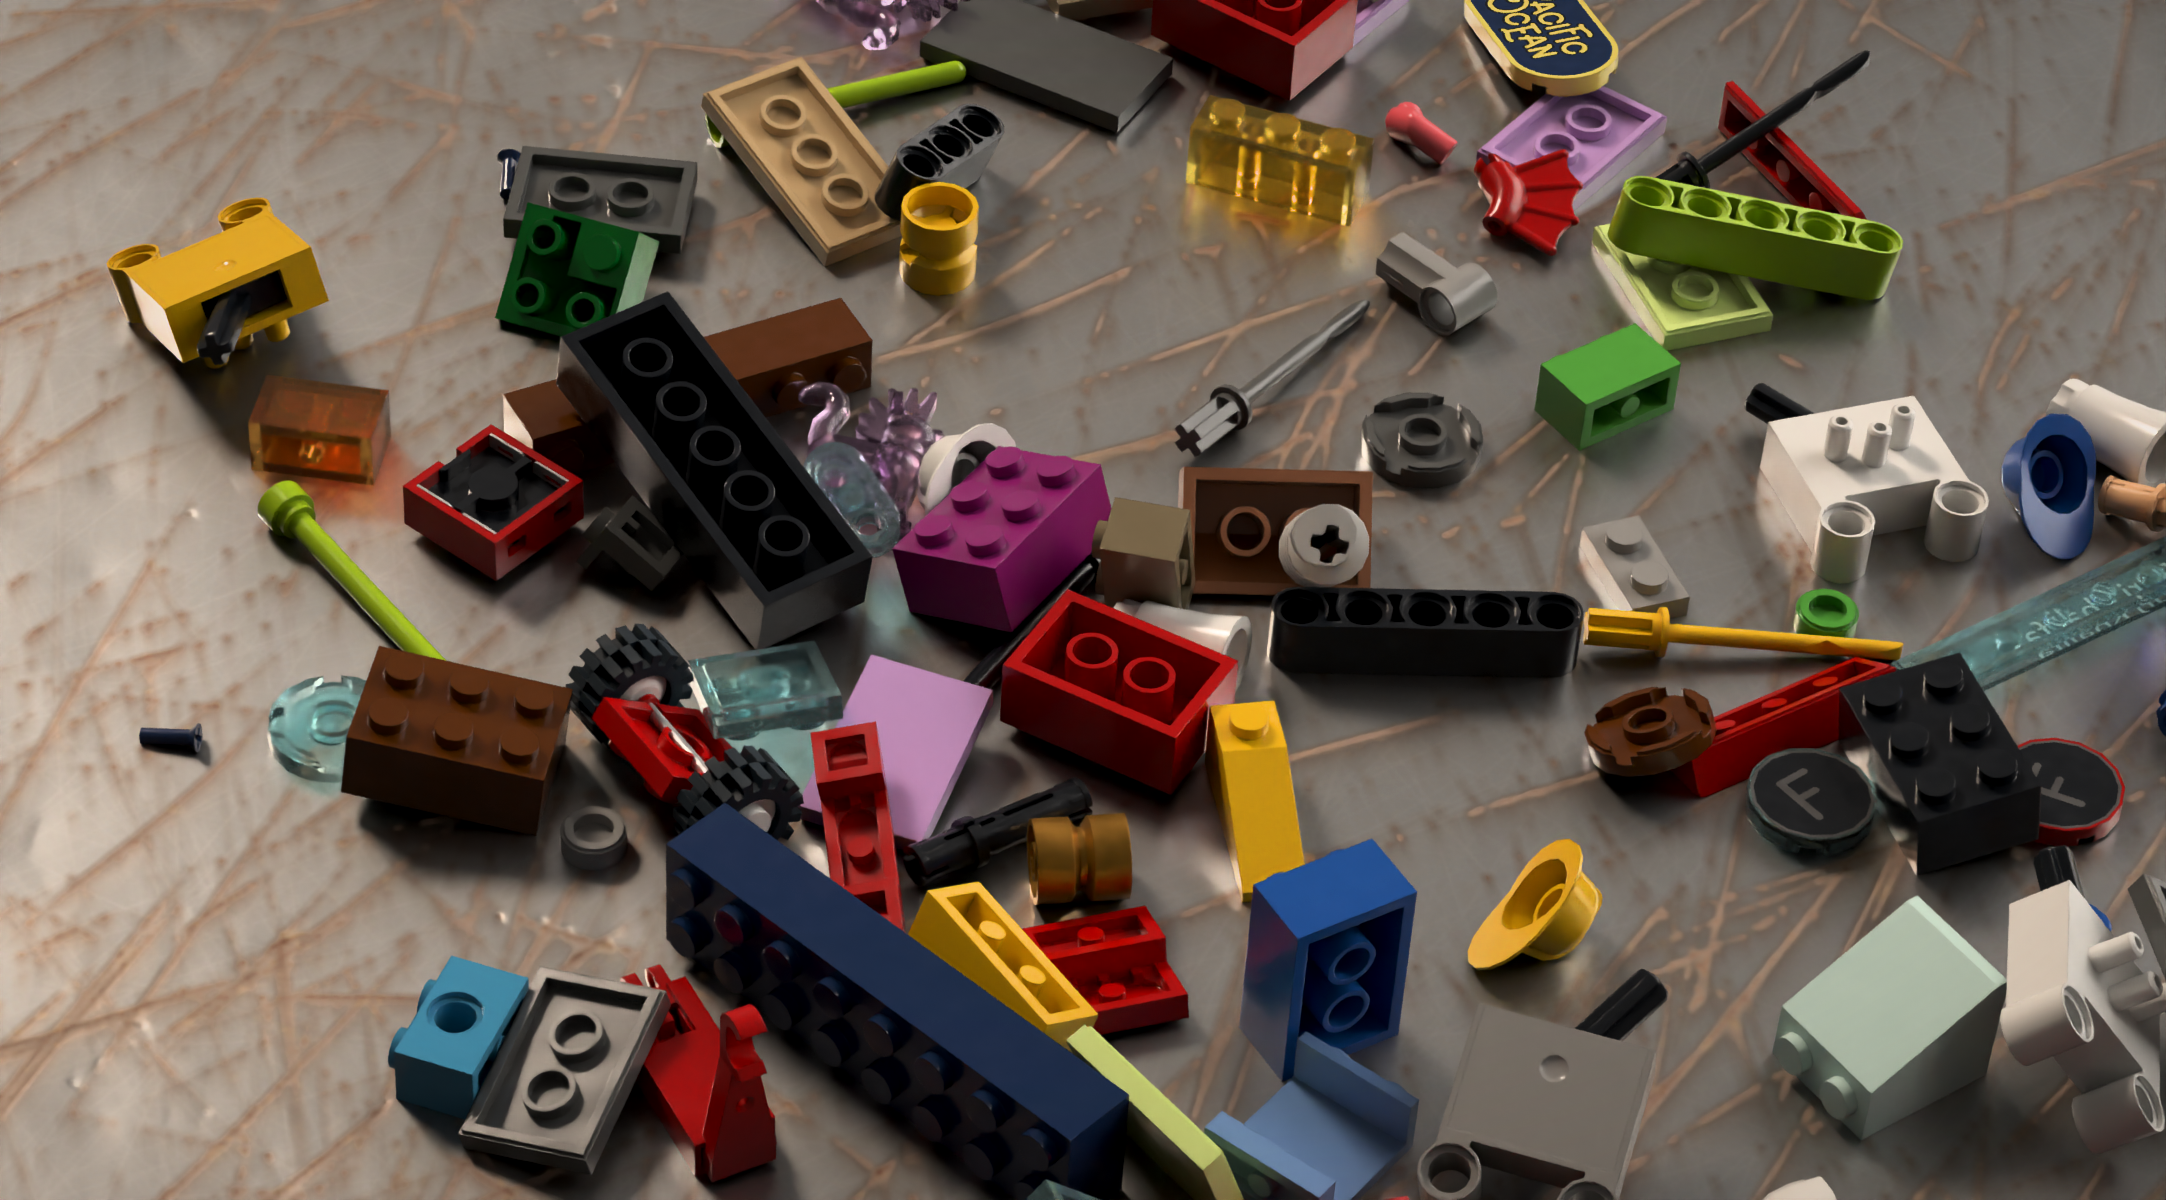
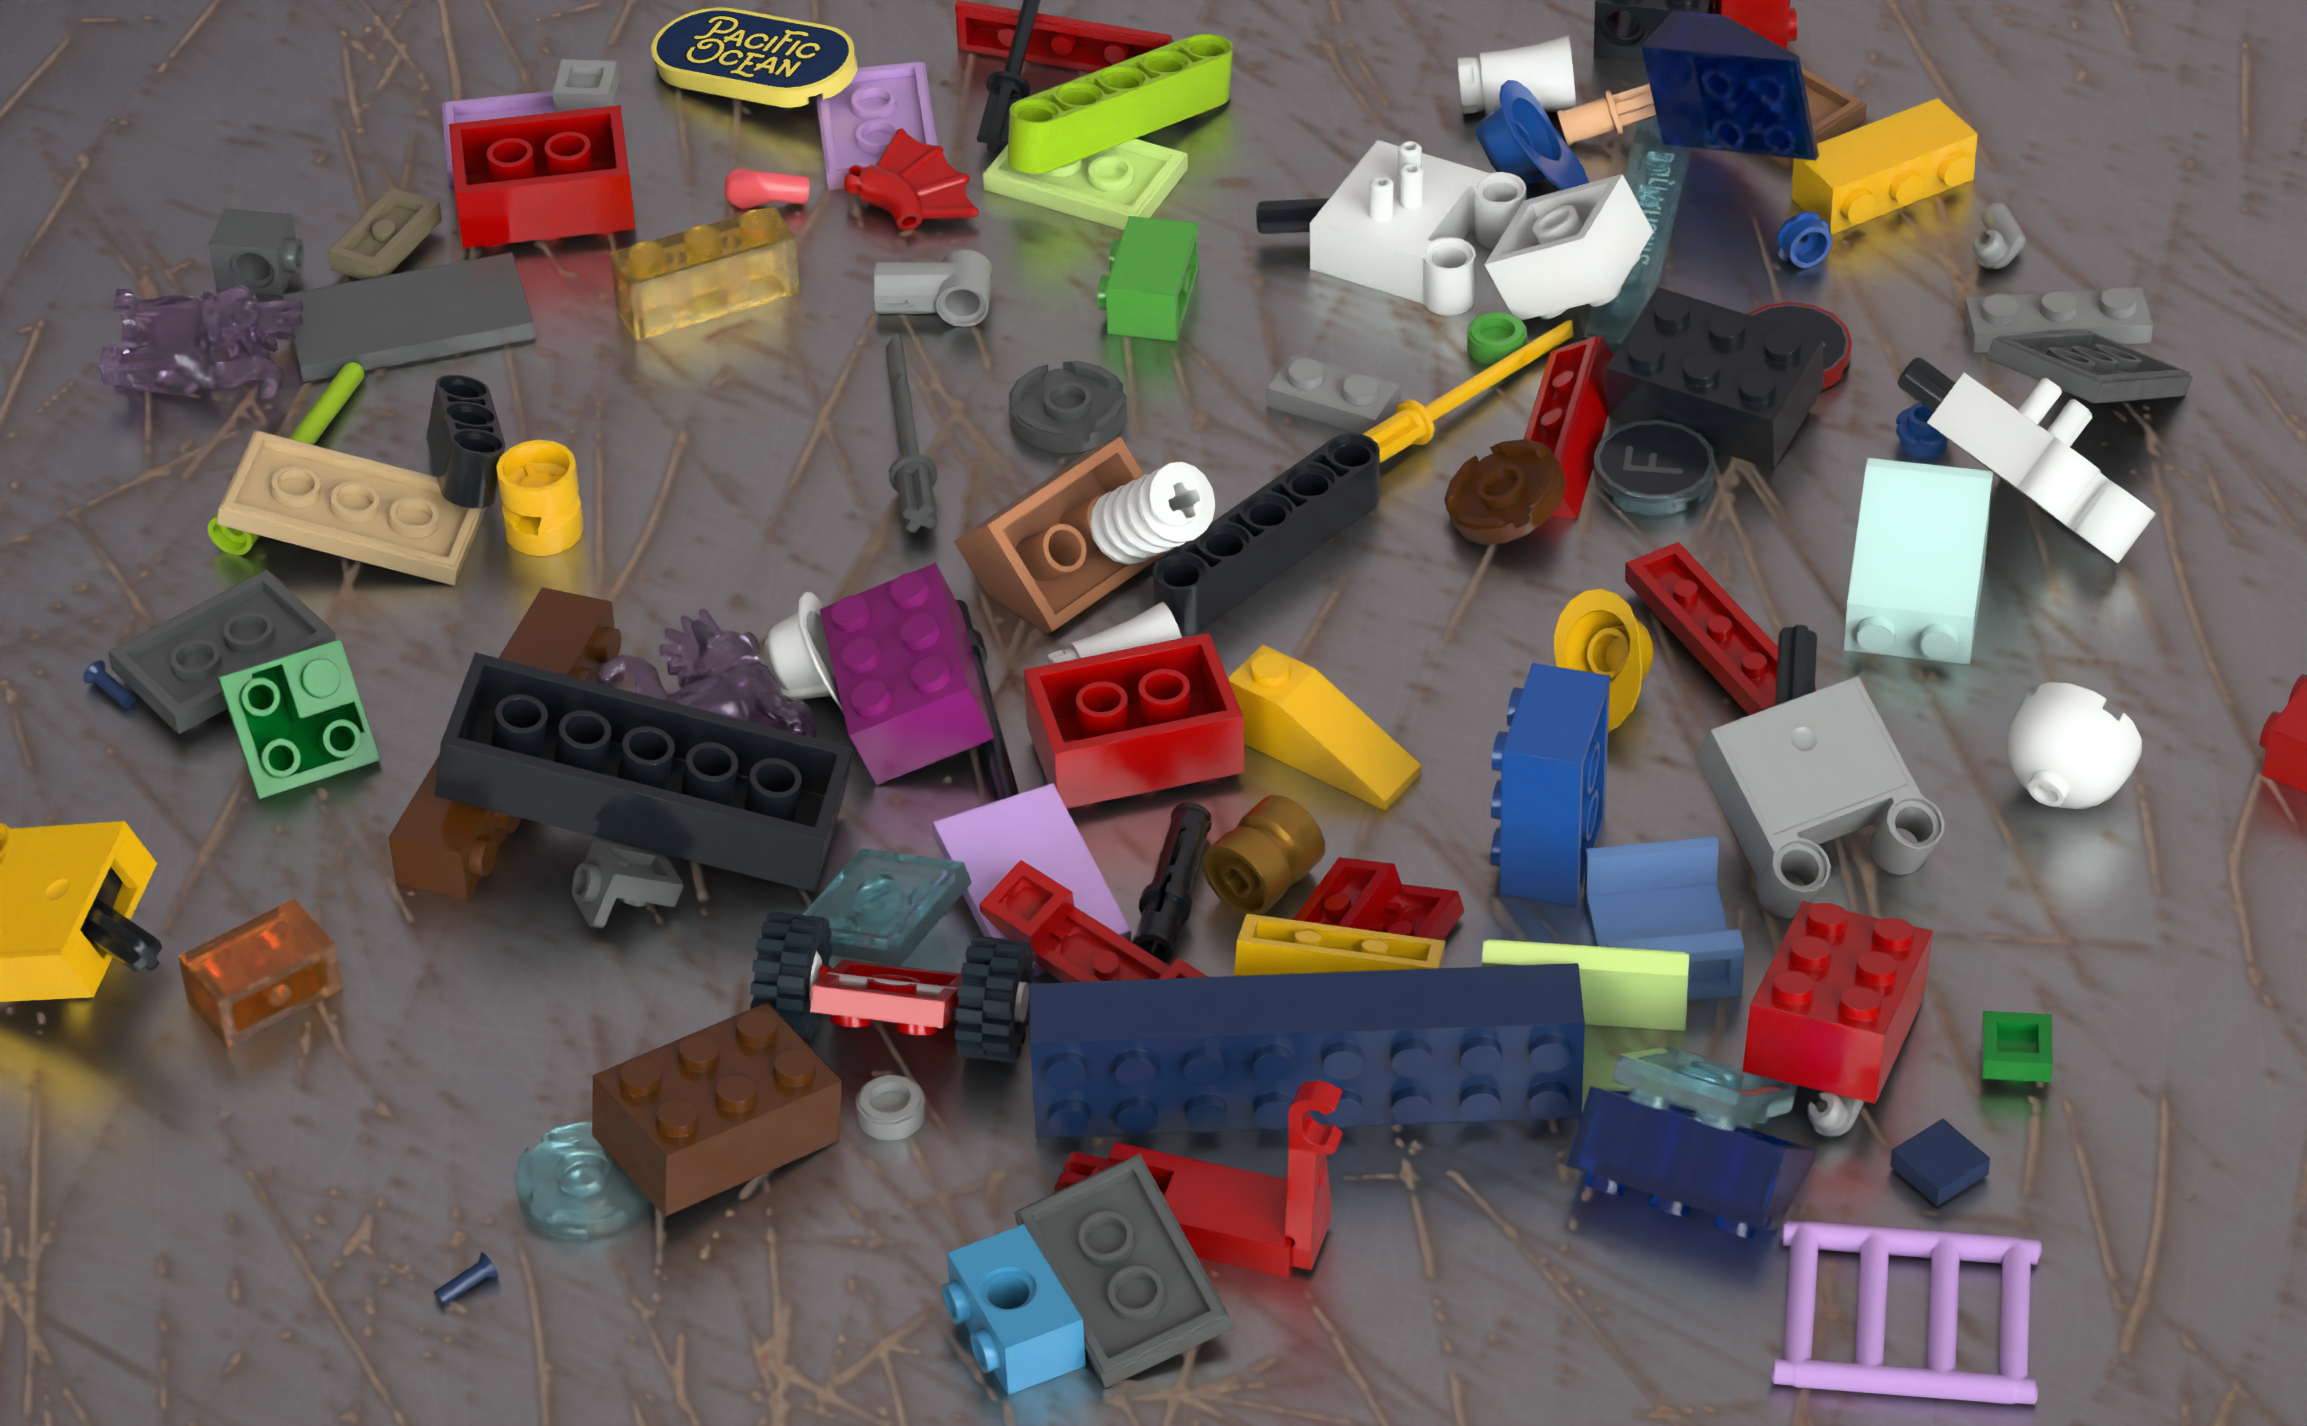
camera: 40 degrees left, 0 degrees up
lime piece [257,480,446,661] -> none
piece [403,424,584,581] -> none
clear light blue plate [803,442,901,558] -> none
dark tan brick [1092,497,1196,610] -> none
none -> white brick [1484,174,1654,321]
none -> red plate [1625,542,1816,715]

